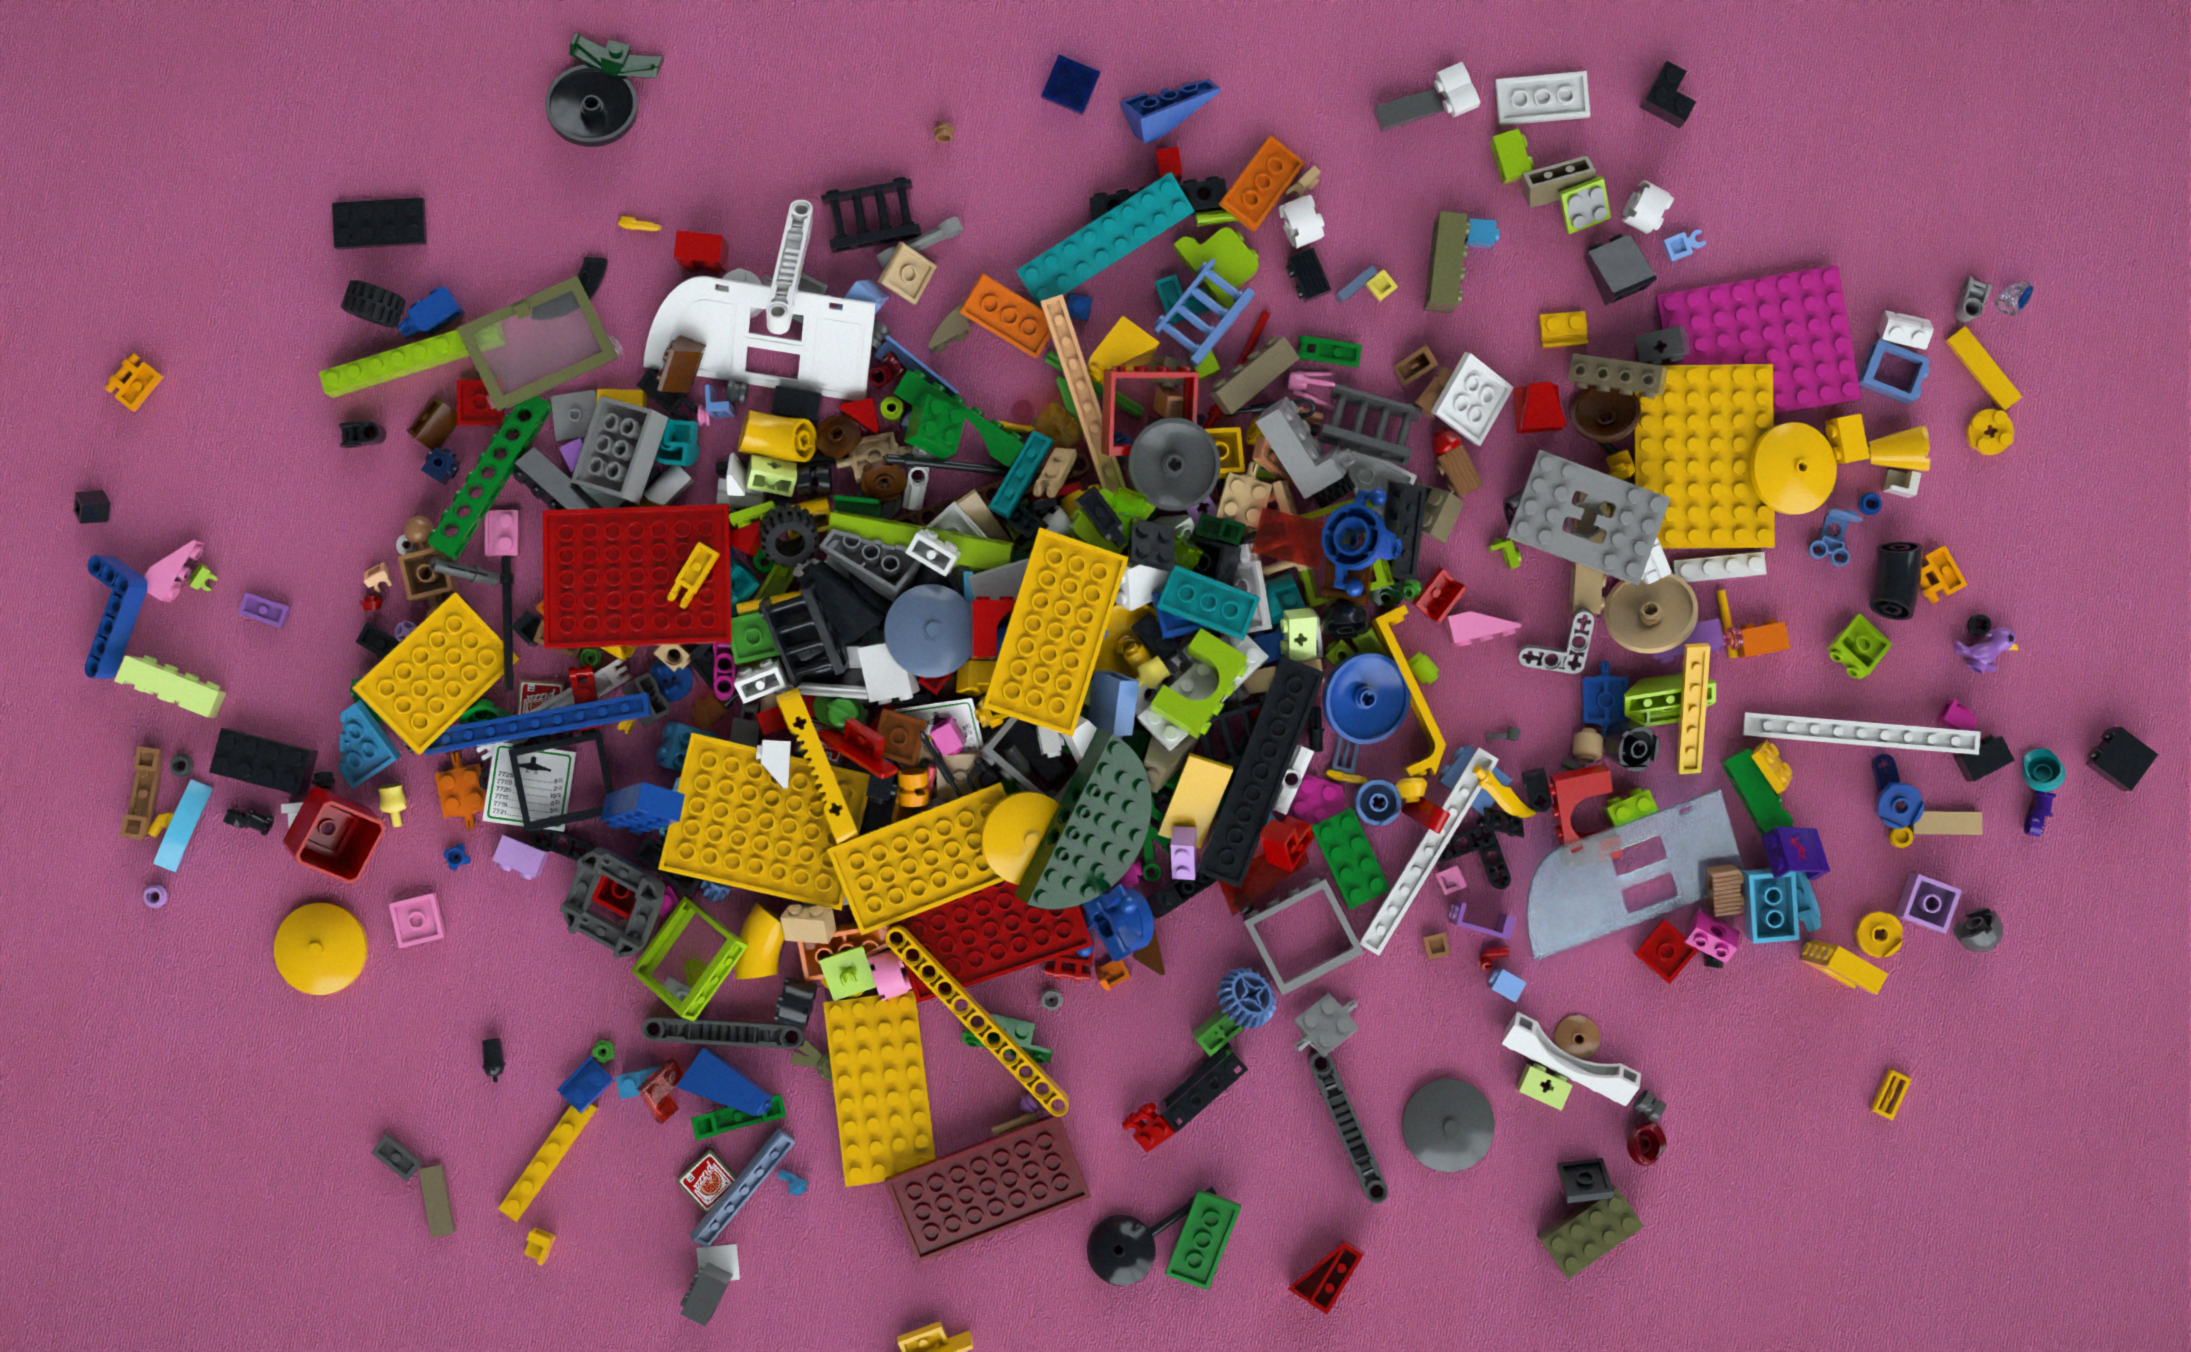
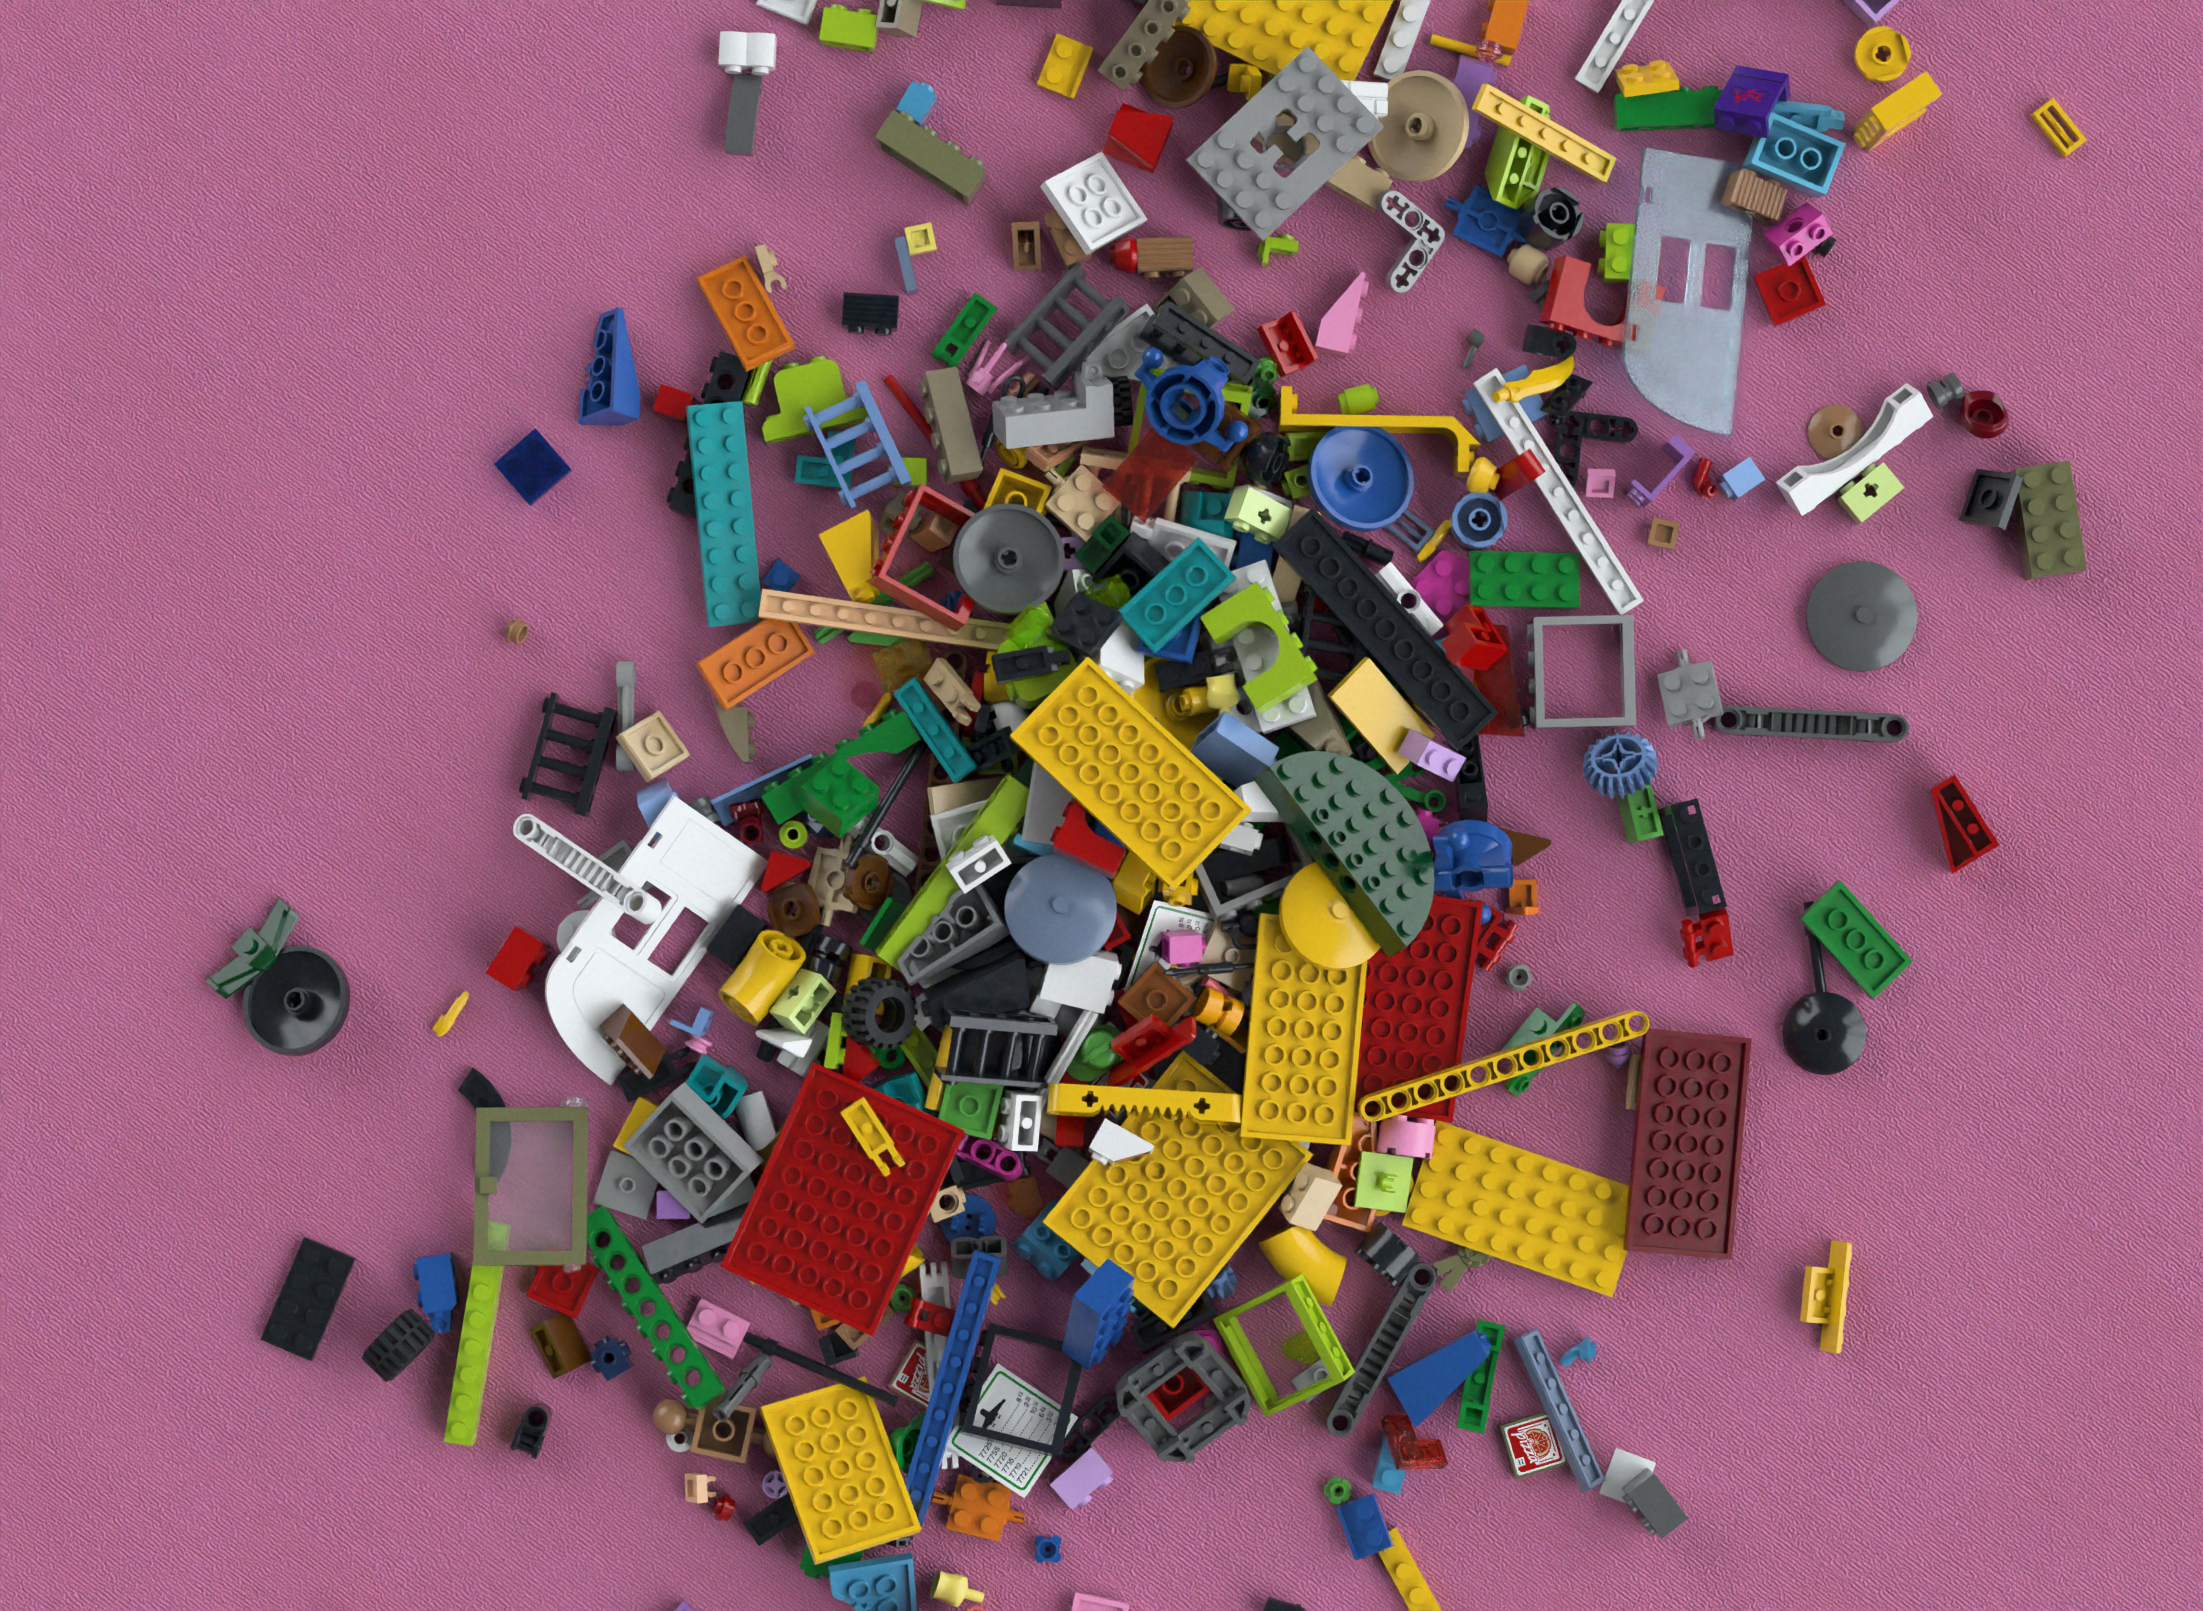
camera: 65 degrees left, 0 degrees up
dark grey wheel [726,380,749,406] -> none
white brick [1279,195,1324,249] -> none

